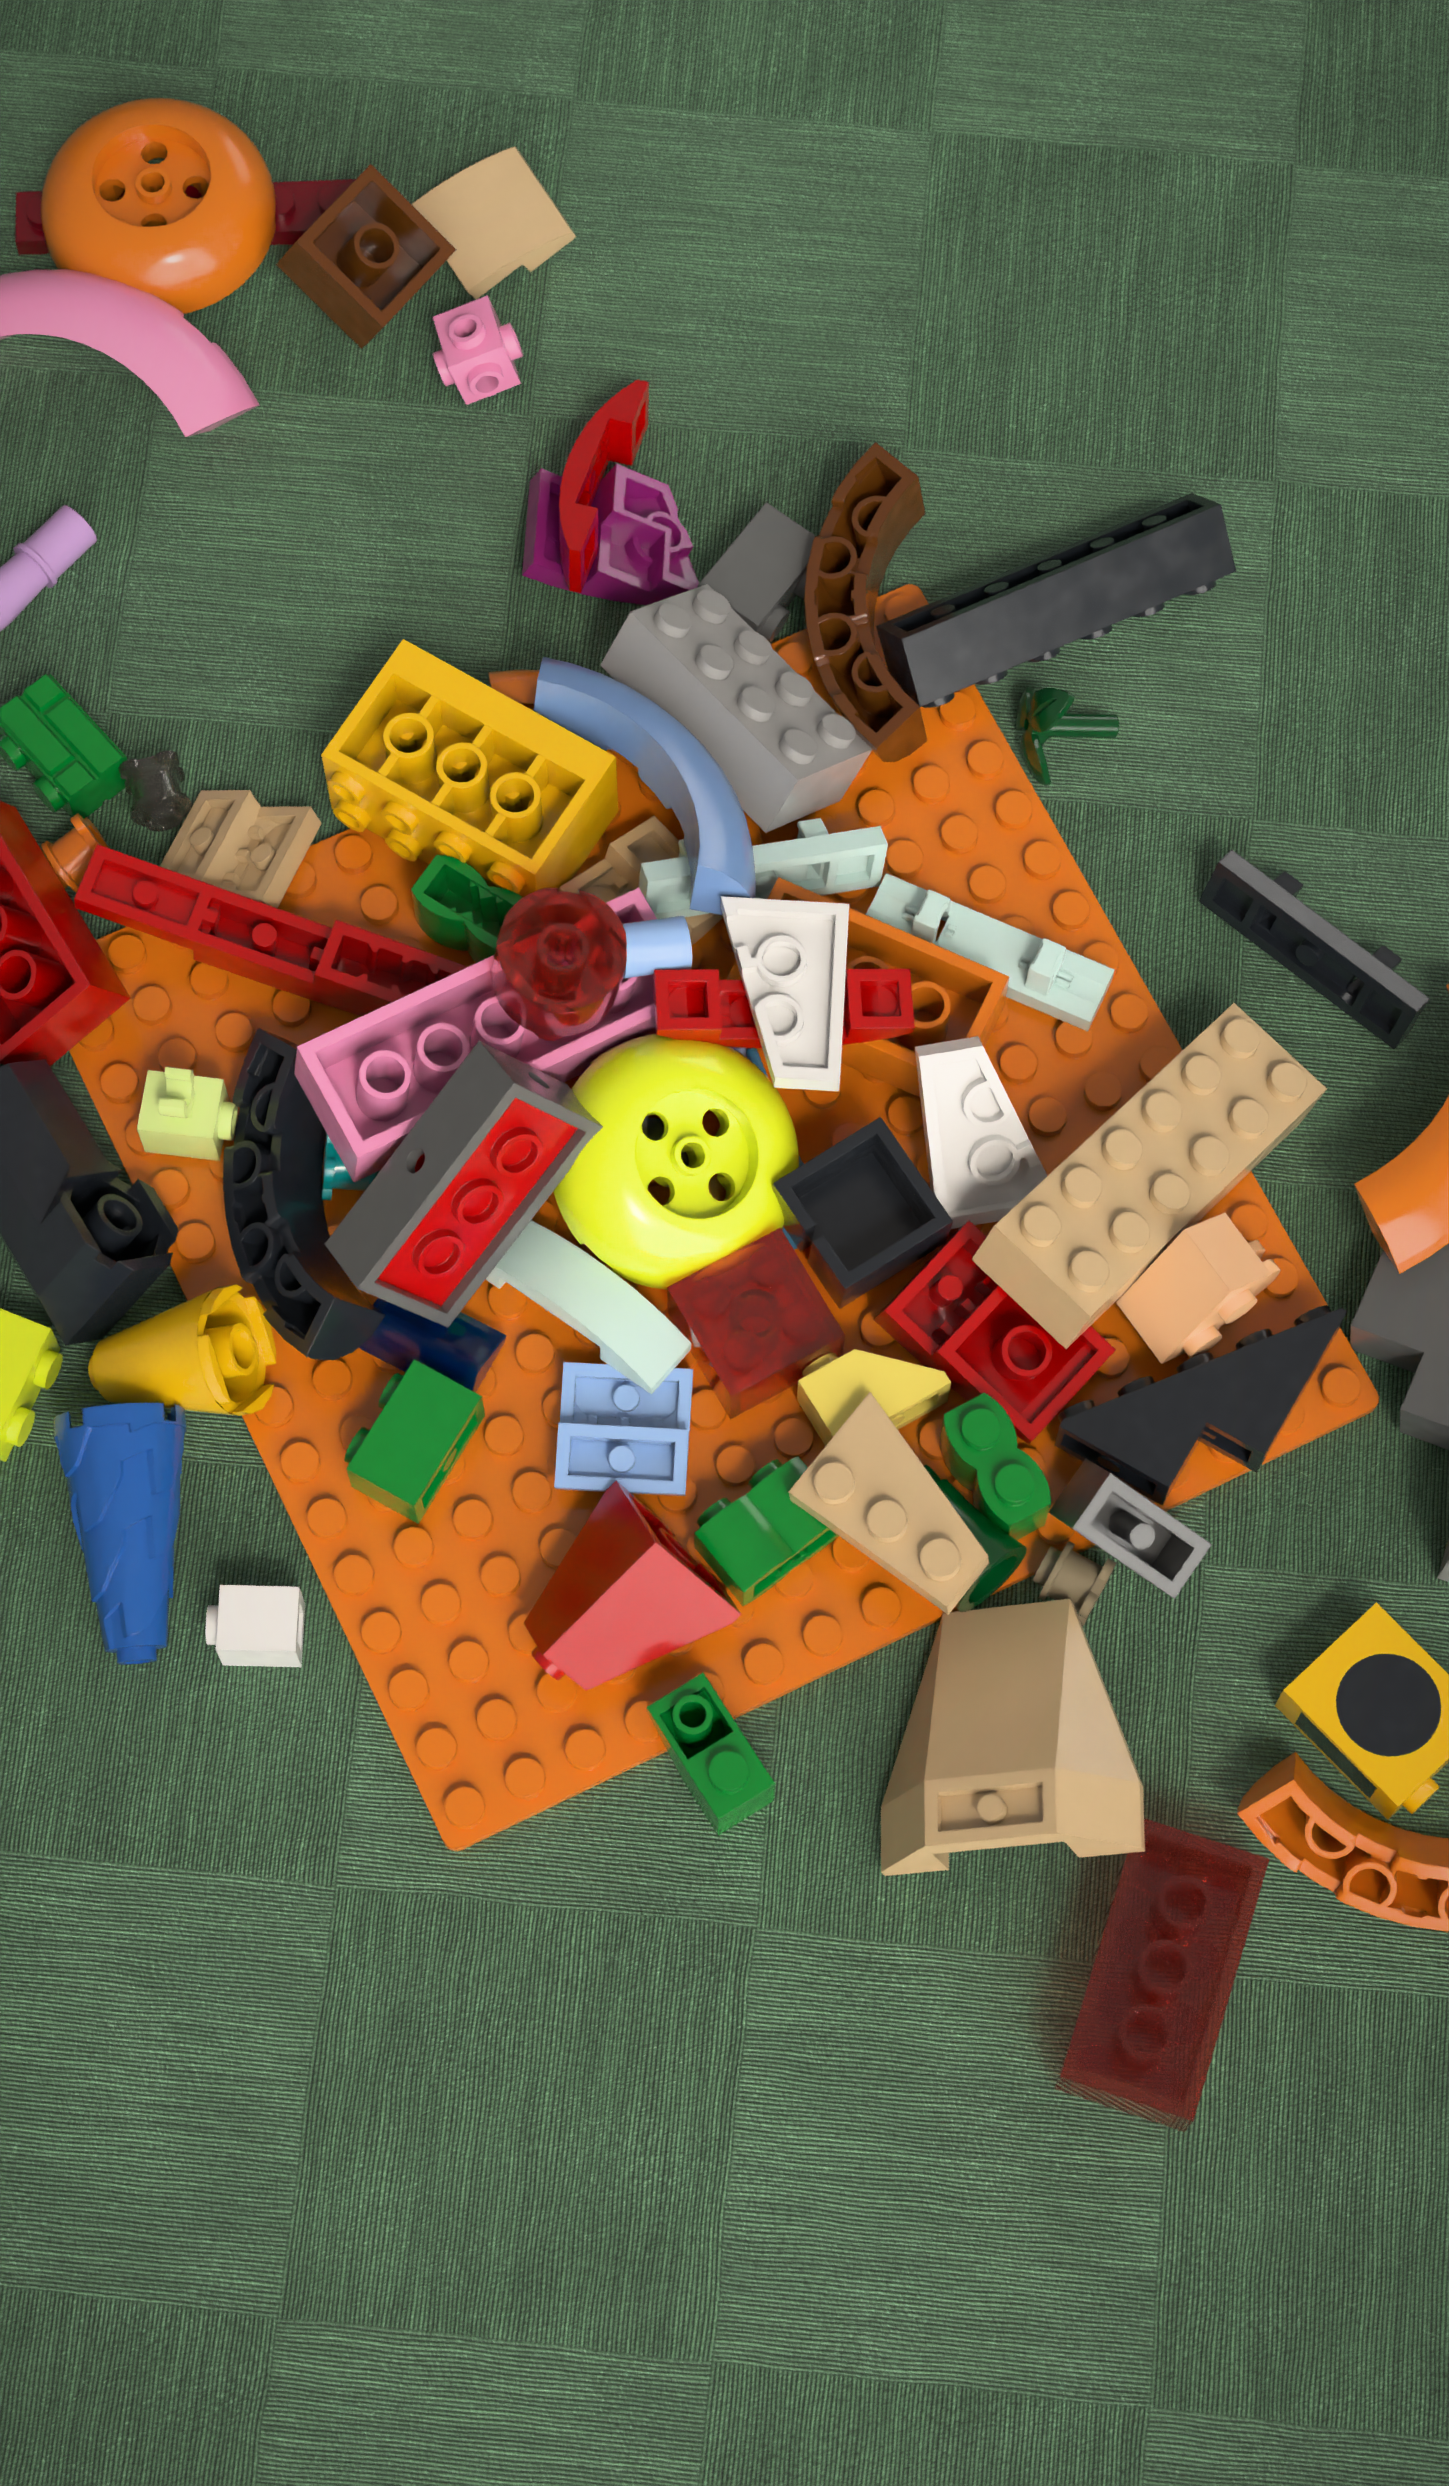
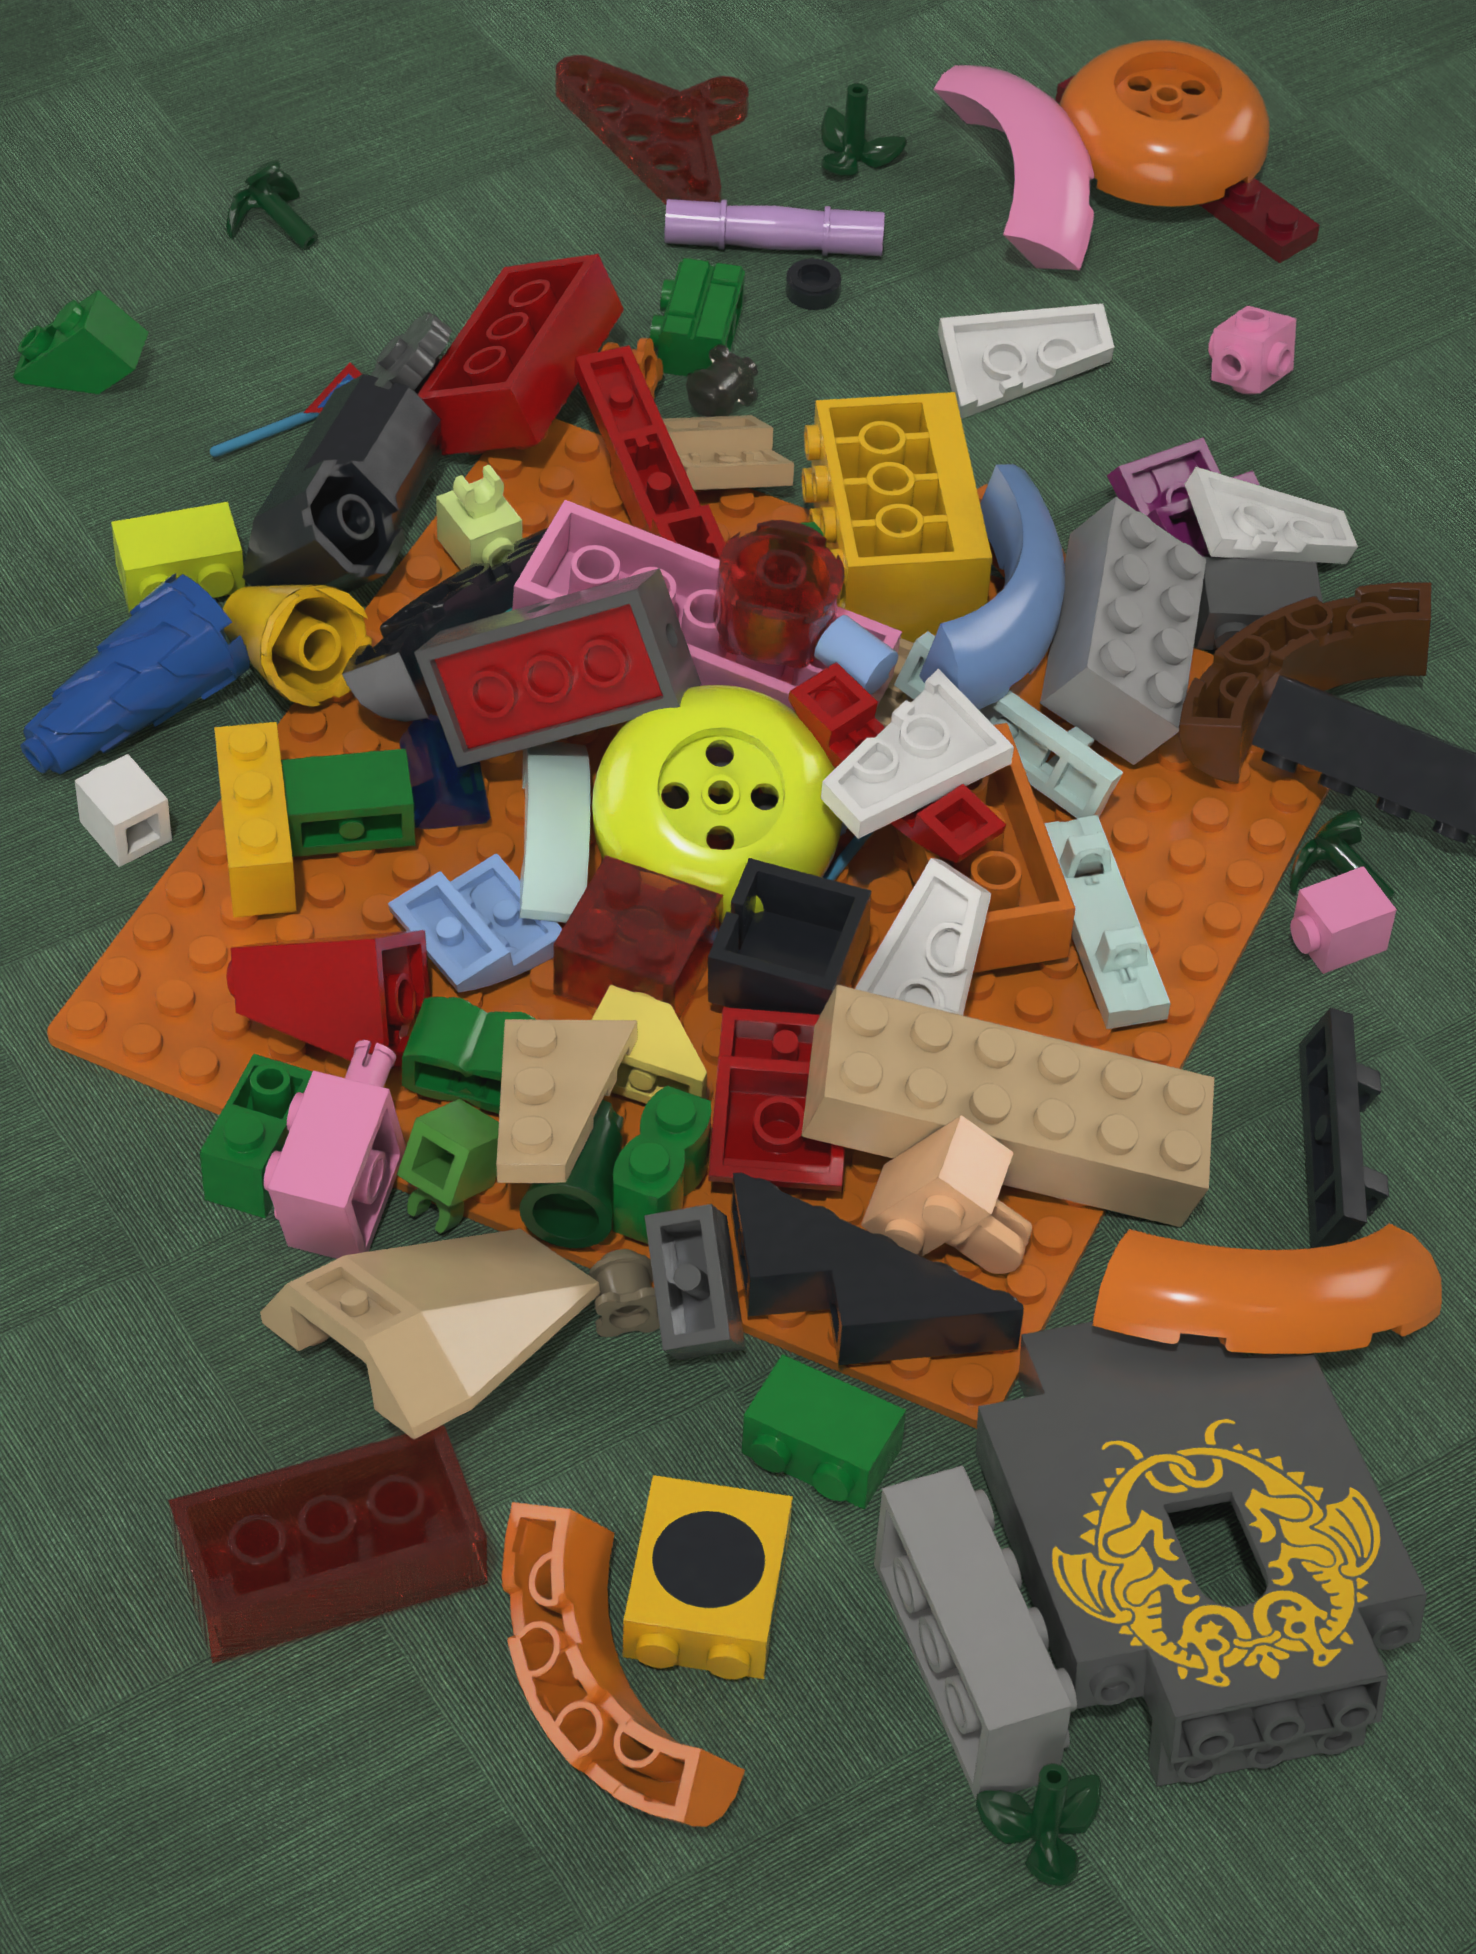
camera: 50 degrees right, 20 degrees down
reddish brown brick [276,164,457,349] -> none
tan slope [412,147,577,300] -> none
red slope [559,380,649,593] -> none
none -> yellow brick [214,722,297,918]
none -> bright pink brick [264,1040,406,1259]
none -> bright green brick [397,1099,499,1233]
none -> green brick [741,1354,906,1510]
none -> black tile [786,259,841,310]
none -> white wing [938,304,1114,419]
none -> white wing [1185,467,1358,564]
none -> bright pink brick [1290,866,1397,974]

